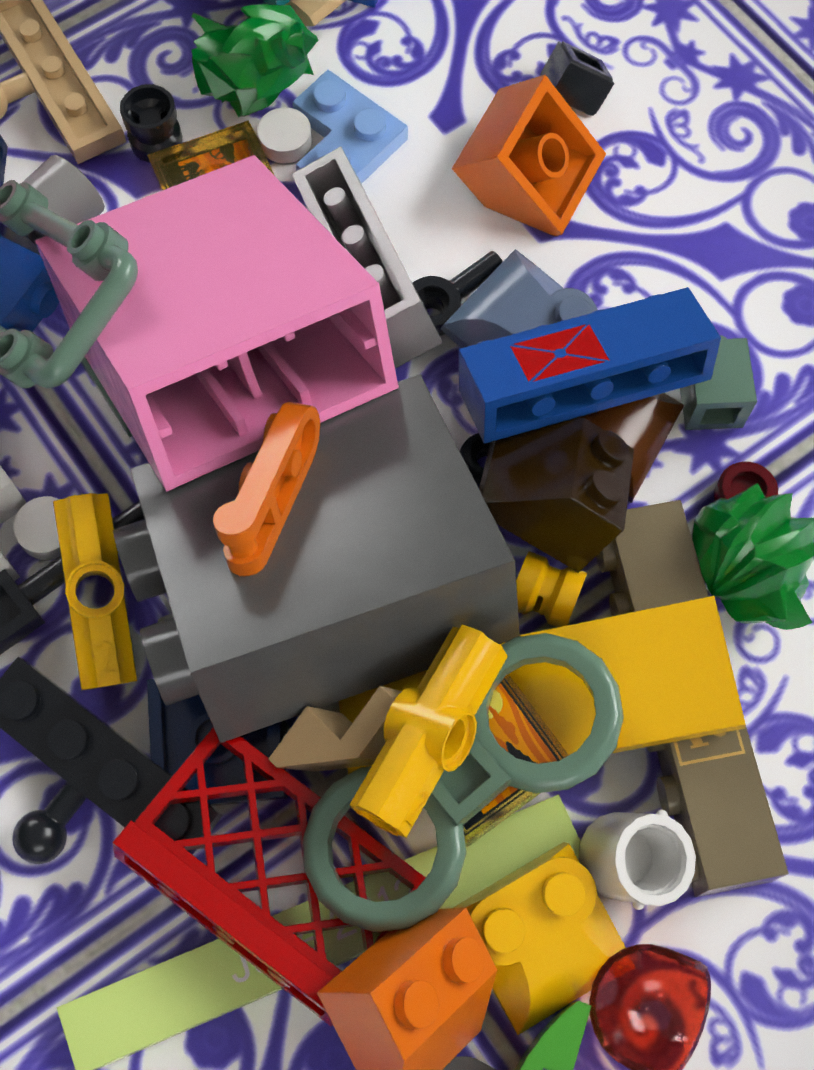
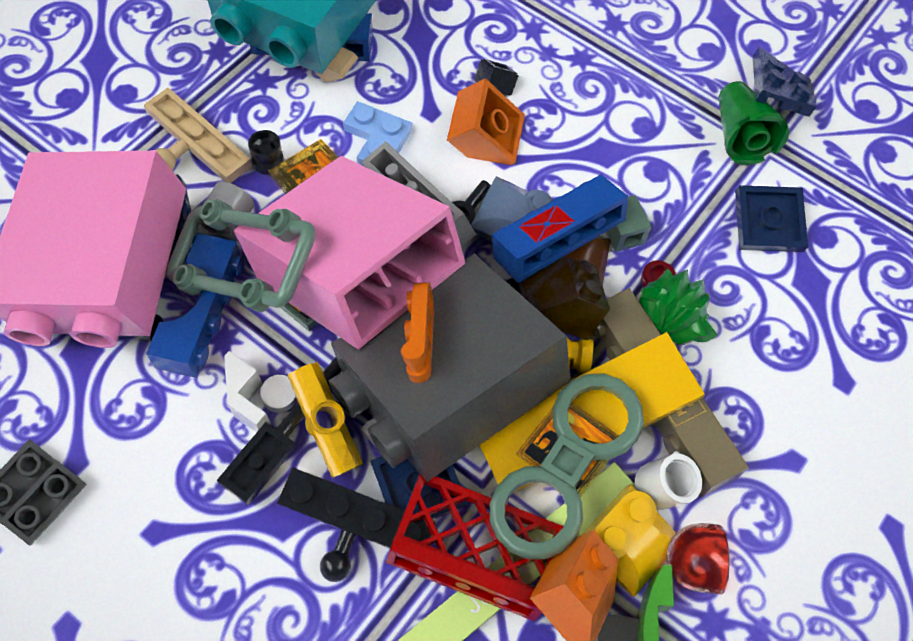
camera: 20 degrees left, 5 degrees down
green hair [191,4,318,118] -> none
white tile [257,107,312,163] -> none
tan slope [269,686,402,772] -> none
yellow piece [349,624,508,838] -> none

